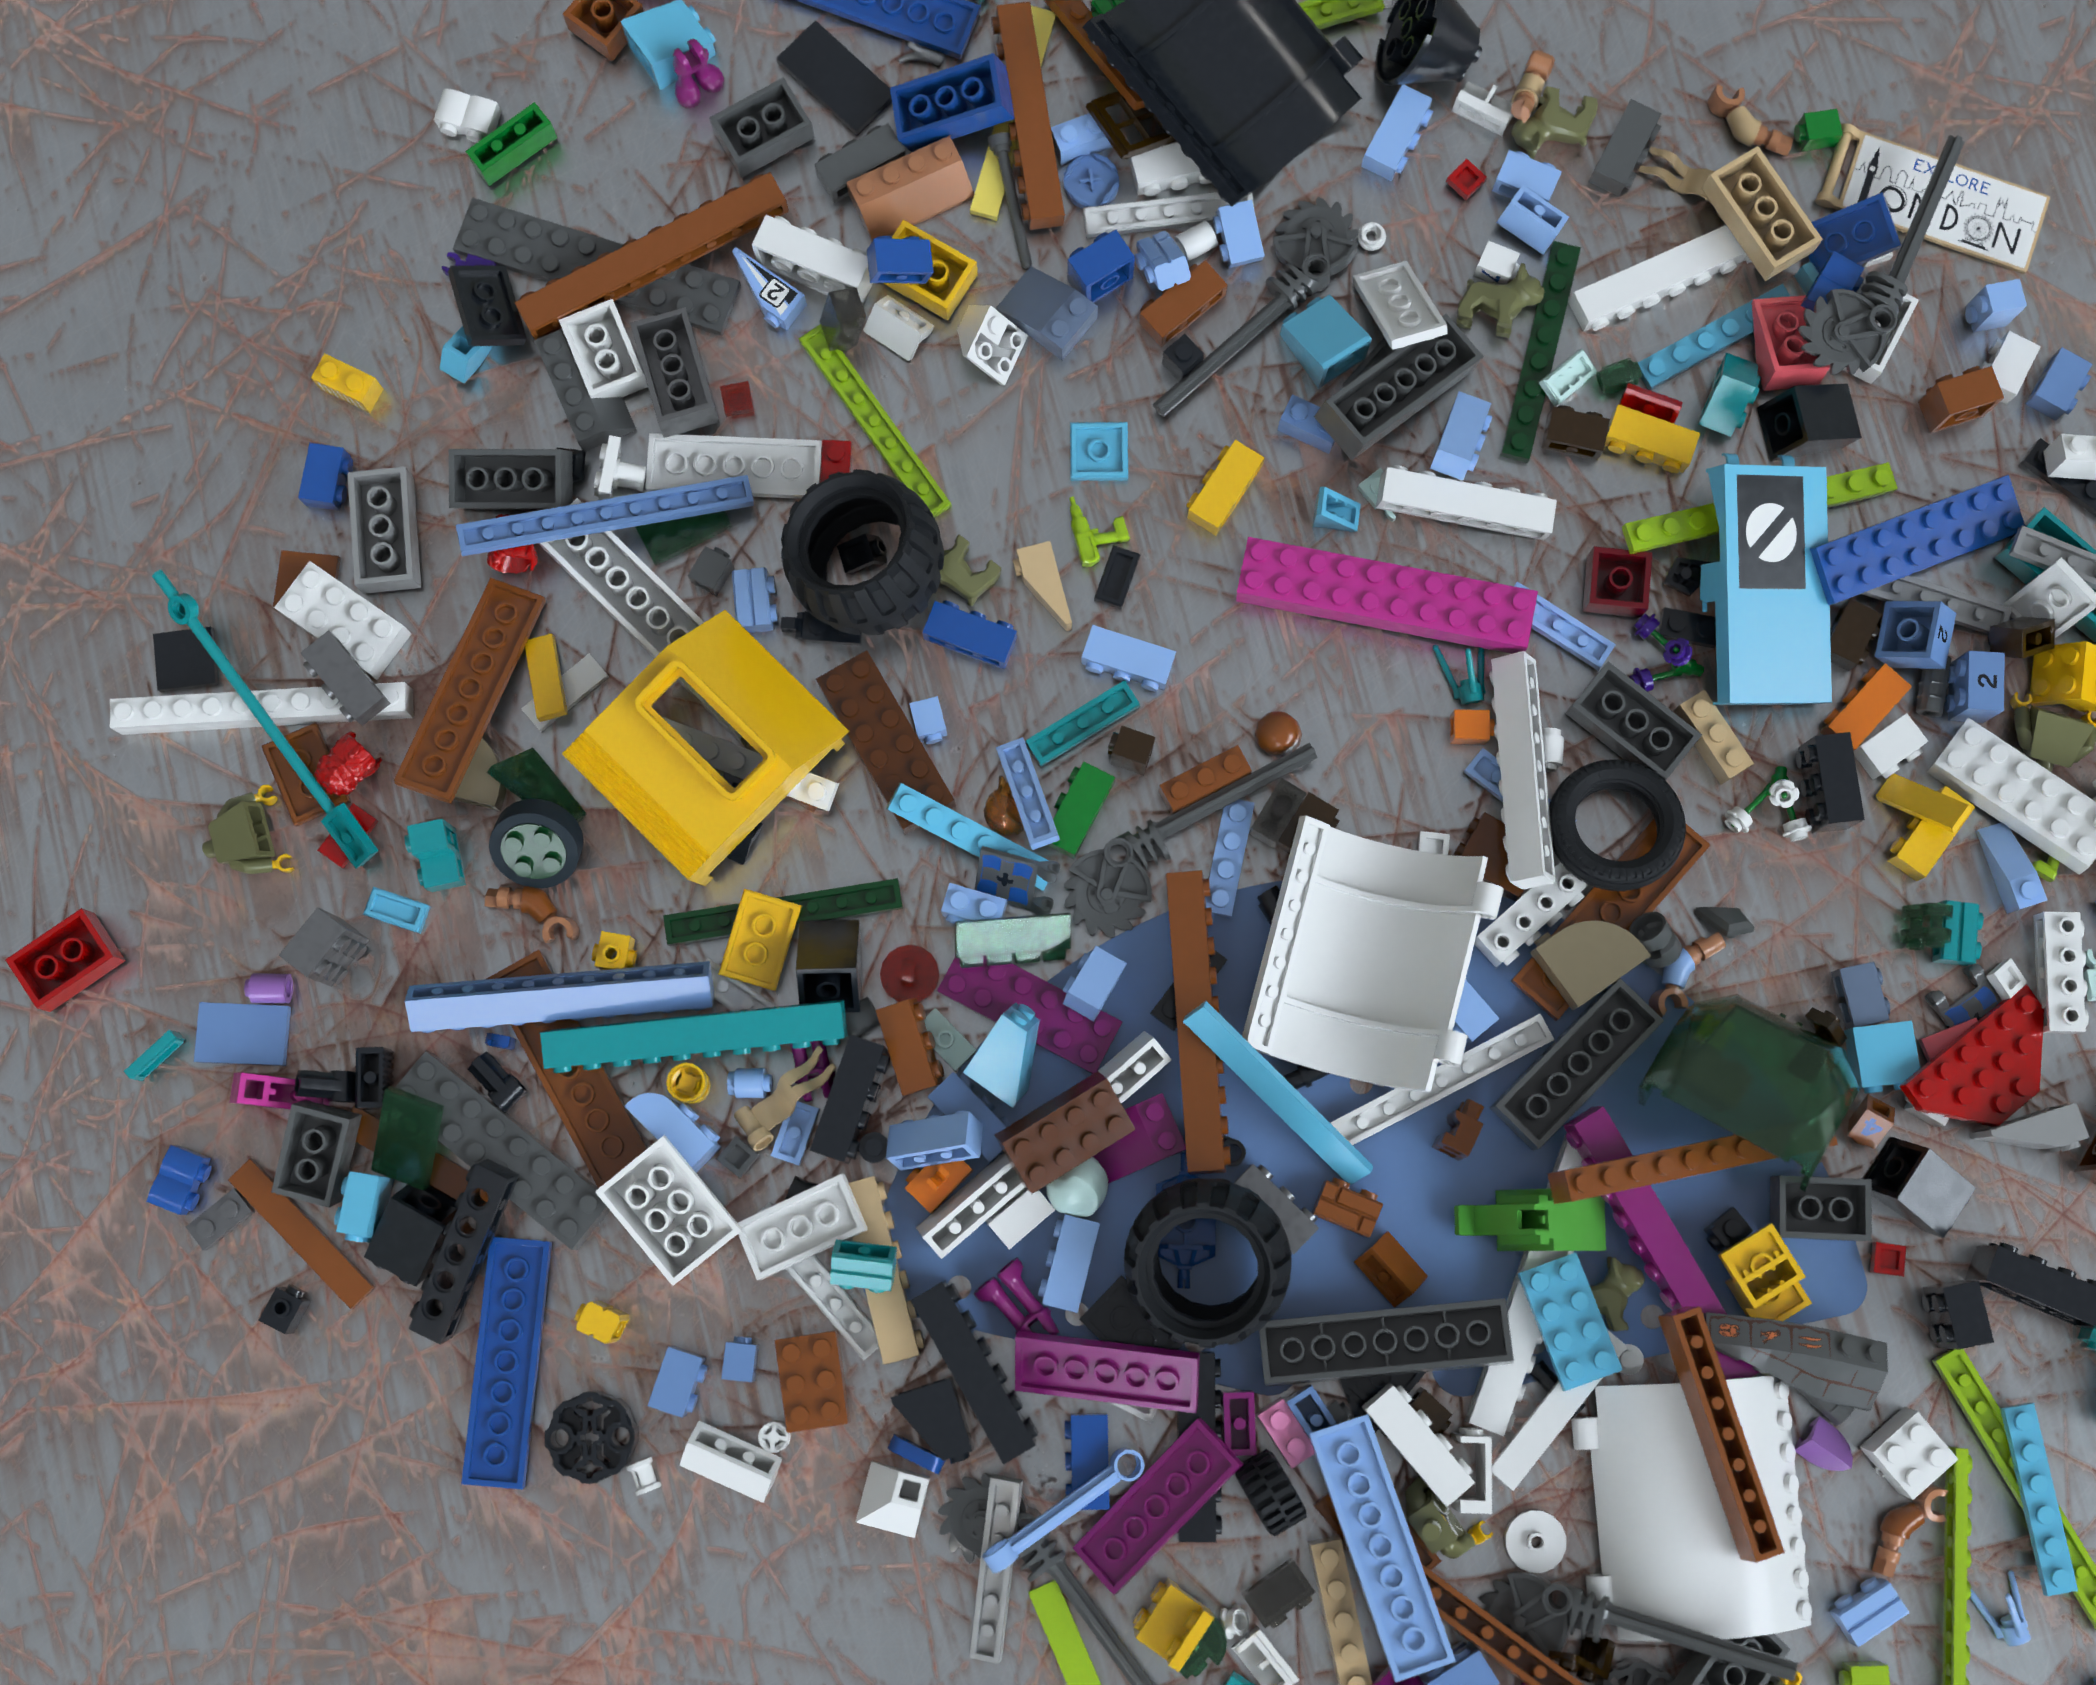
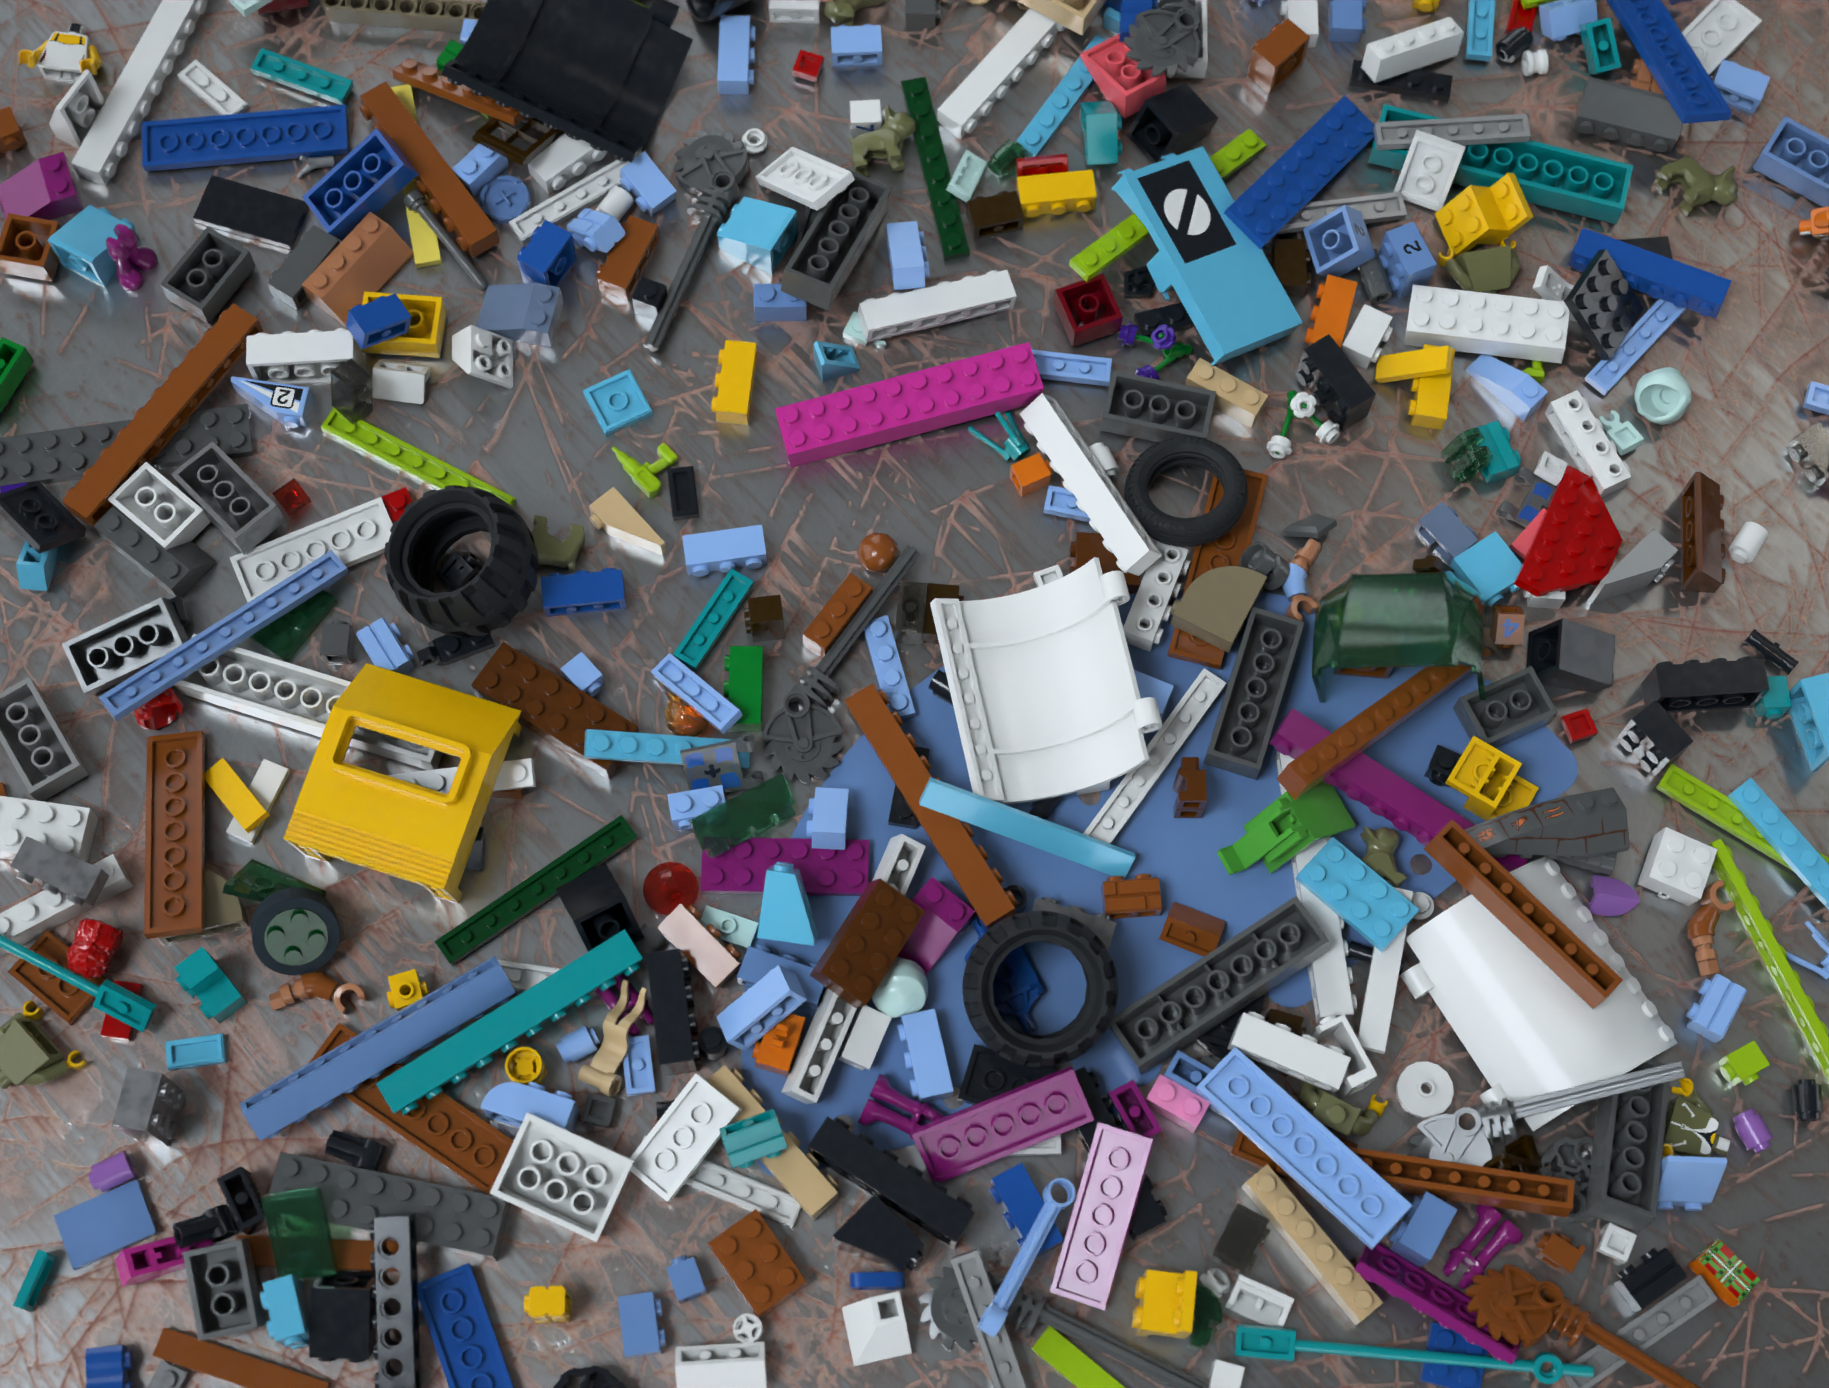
camera: 30 degrees left, 10 degrees down
blue tile [485,1033,517,1050] -> none
white plate [594,435,646,500] -> none
yellow tile [718,889,802,991] -> none
black tyre [1235,1449,1307,1537] -> none
light blue brick [1496,185,1569,255] -> none
dark brown brick [1988,617,2055,659] -> none

